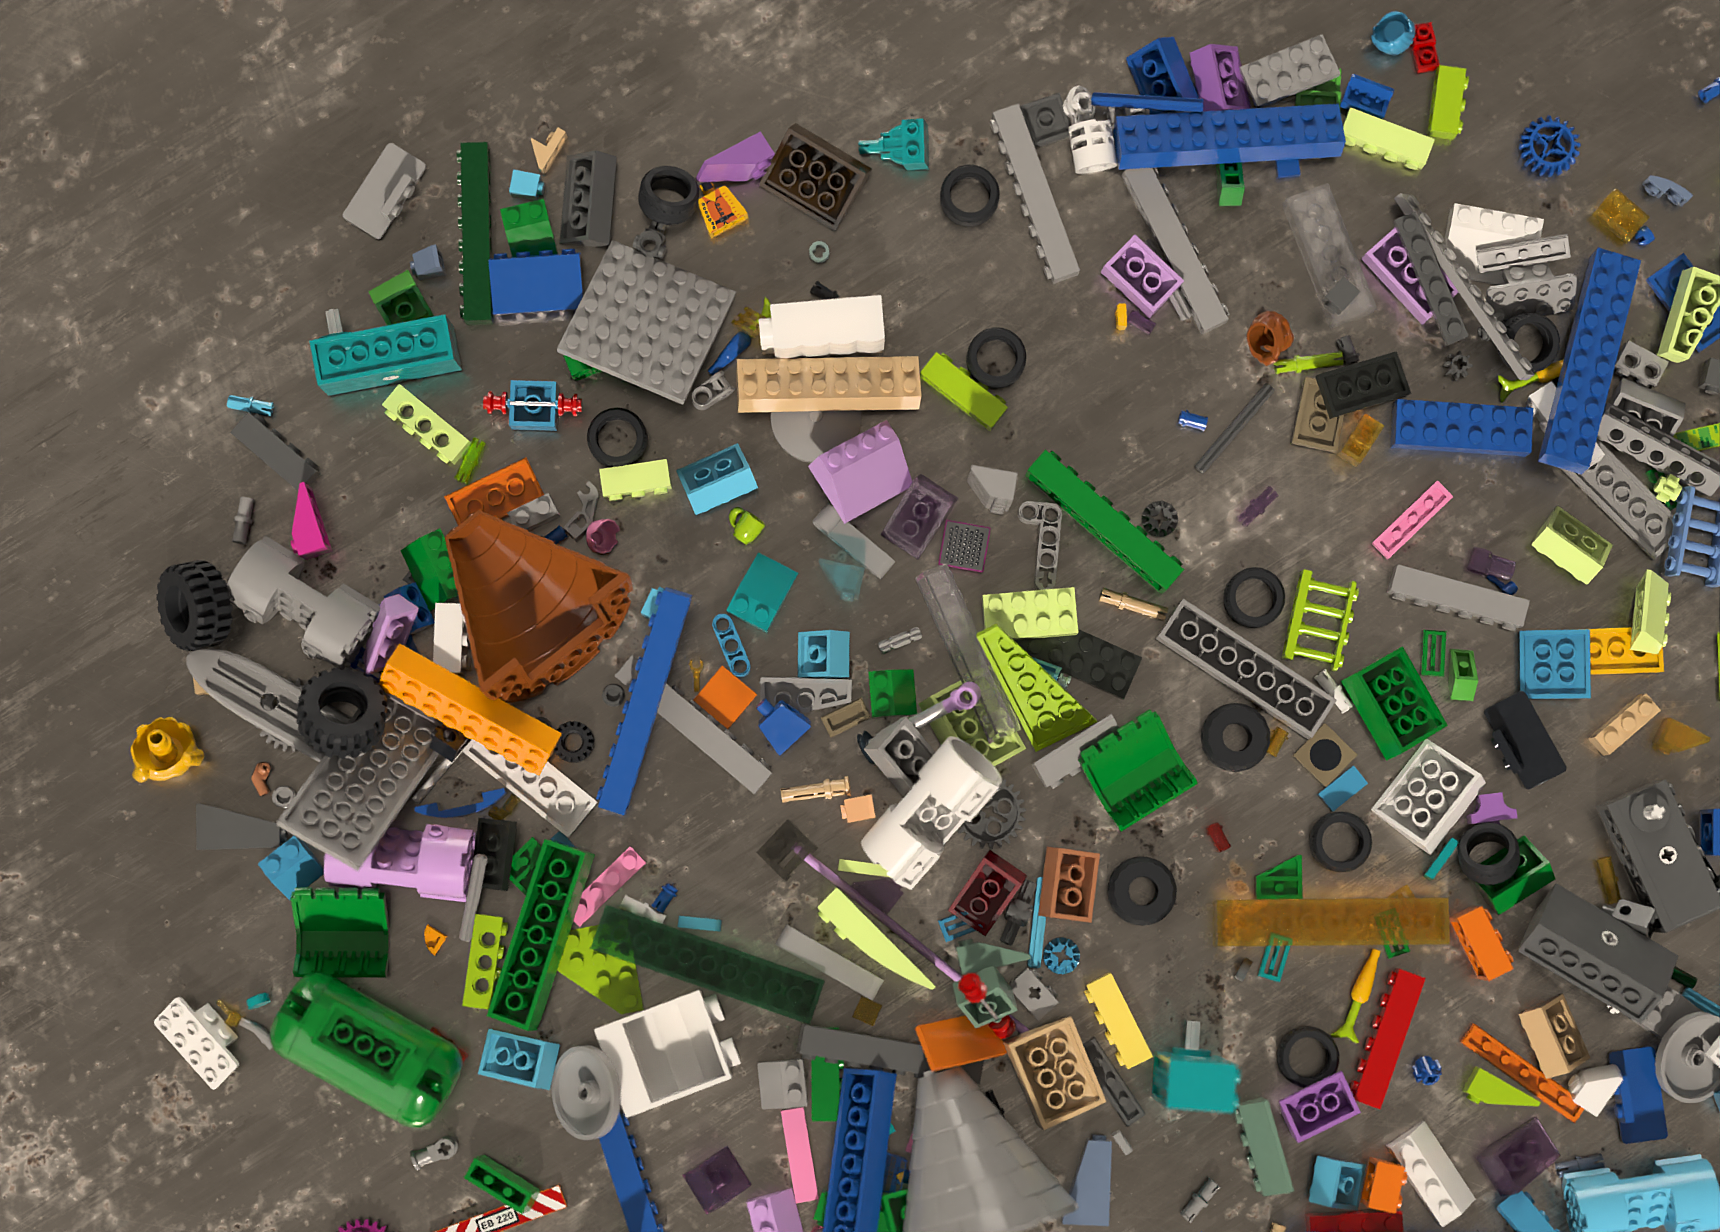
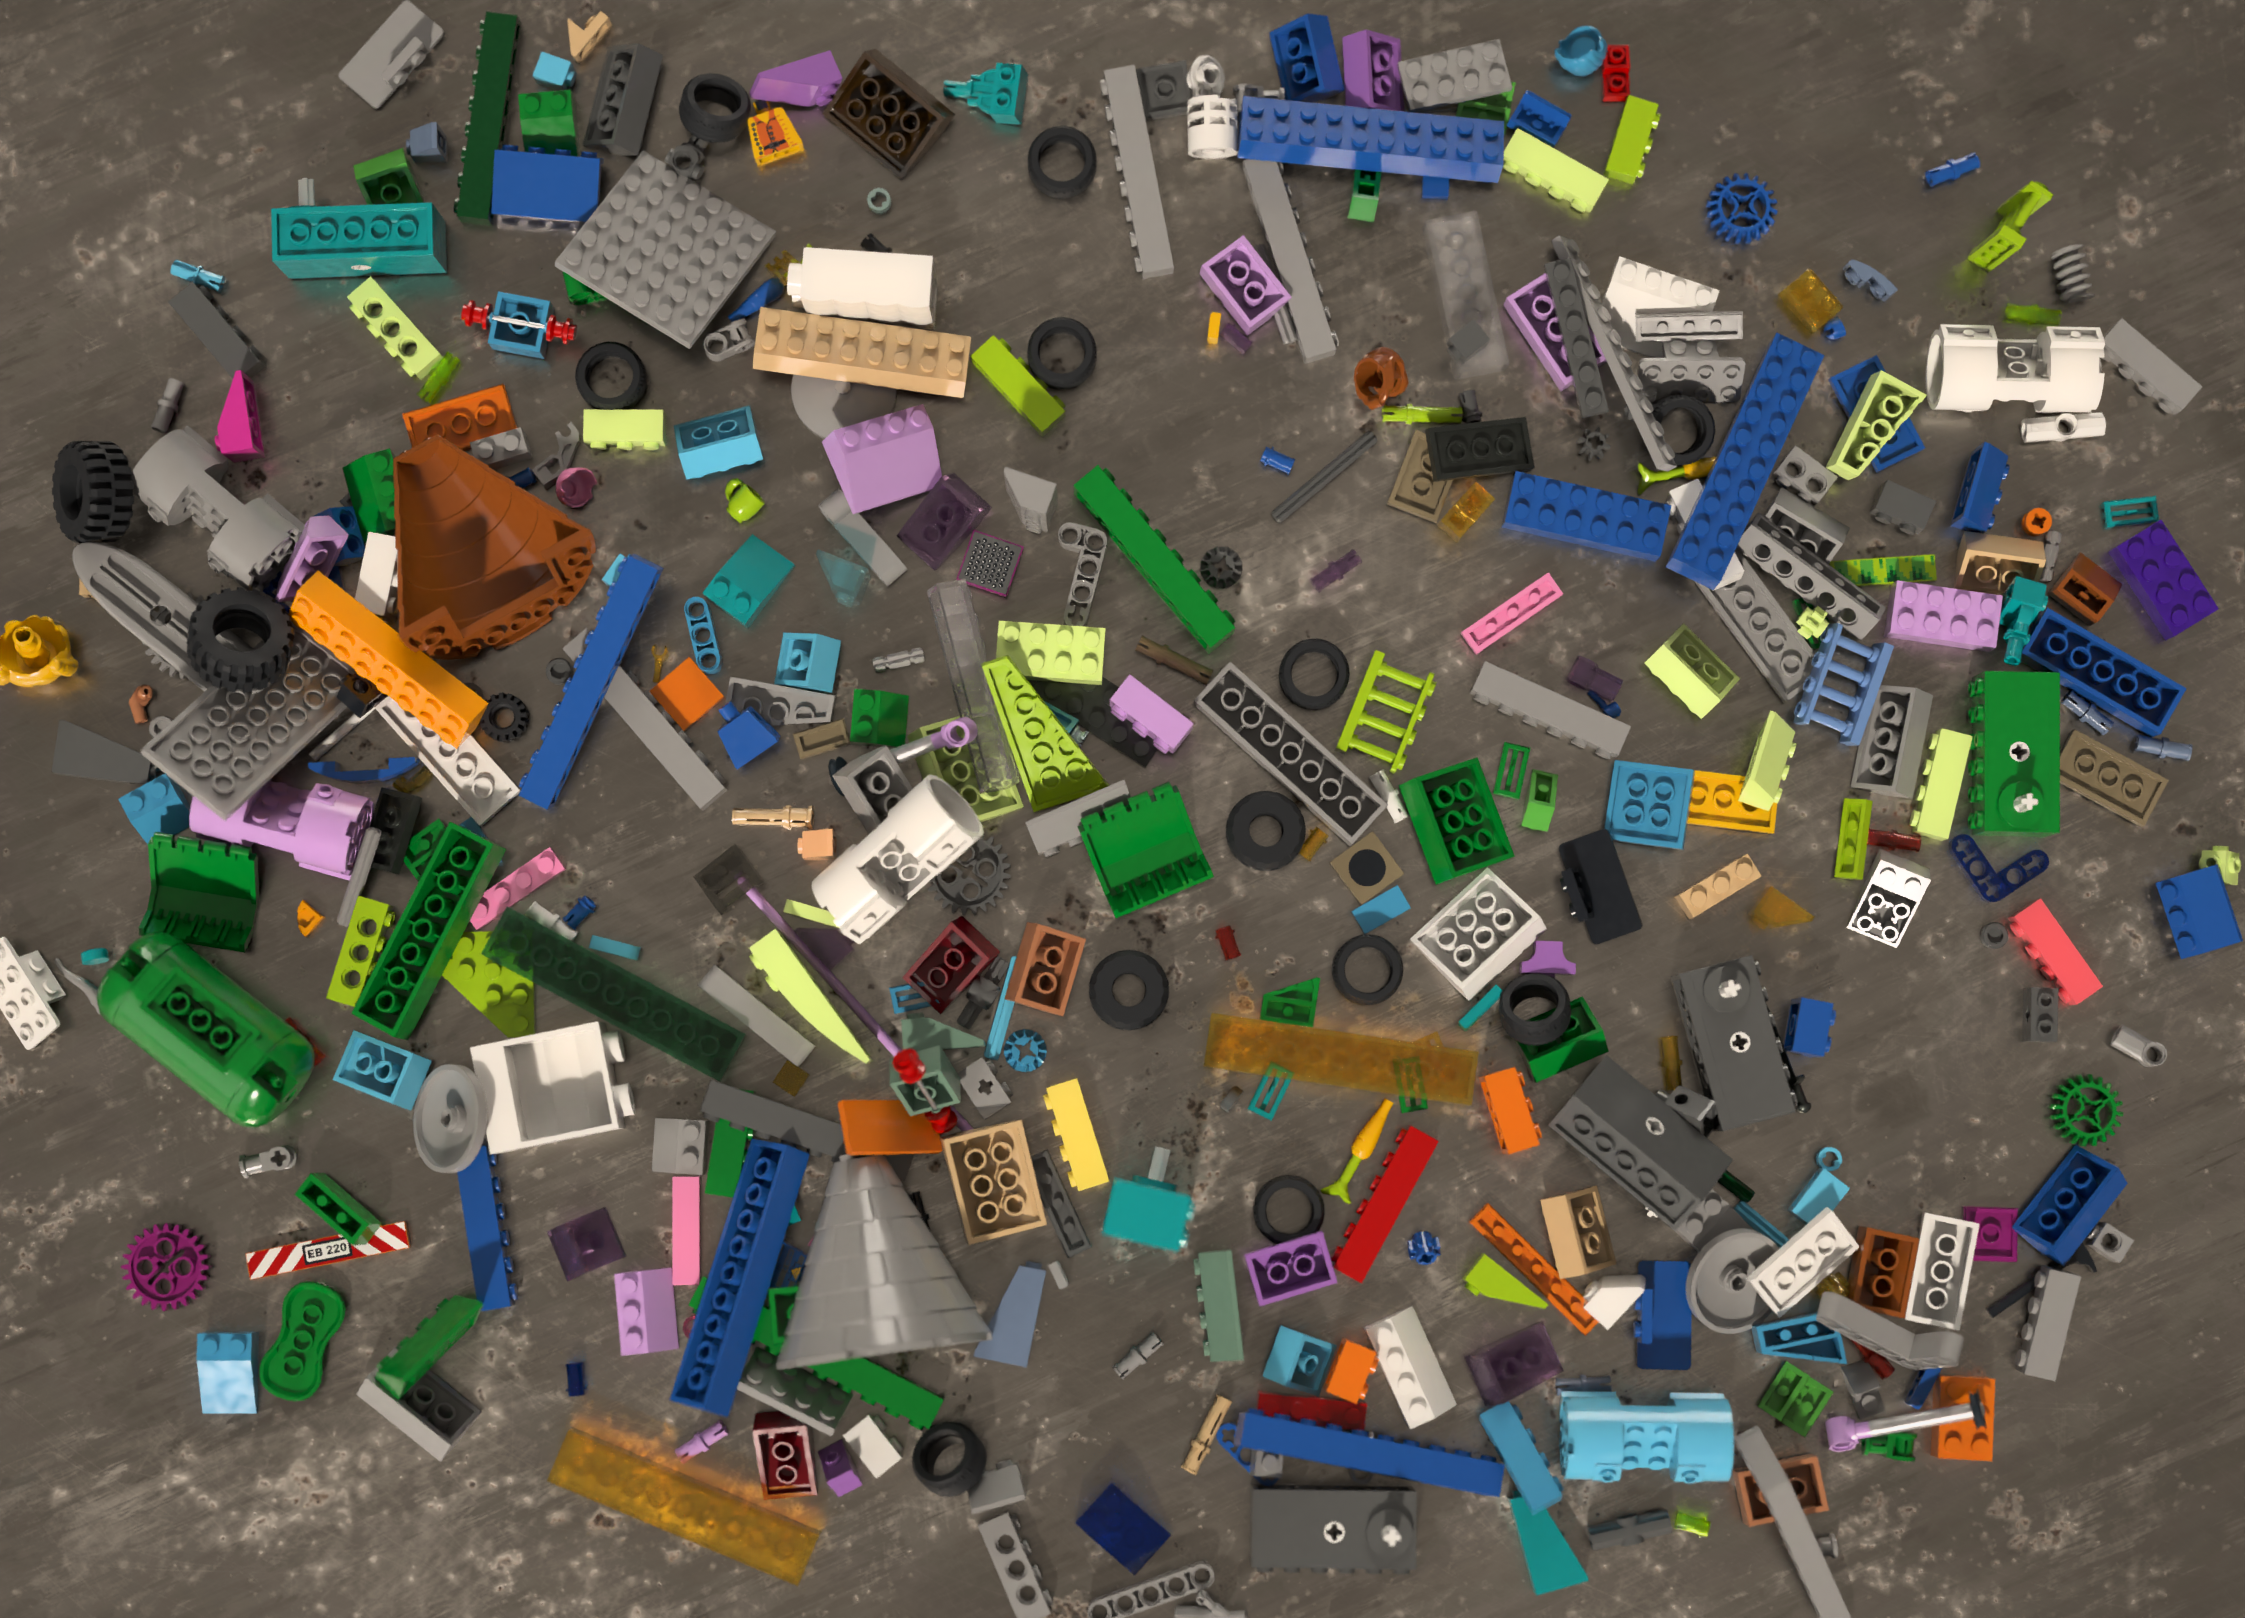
camera: 10 degrees right, 0 degrees up
clear yellow hand [216,999,242,1027] -> none
blue axle [1091,92,1204,112] -> none
none -> lavender brick [1110,674,1194,754]

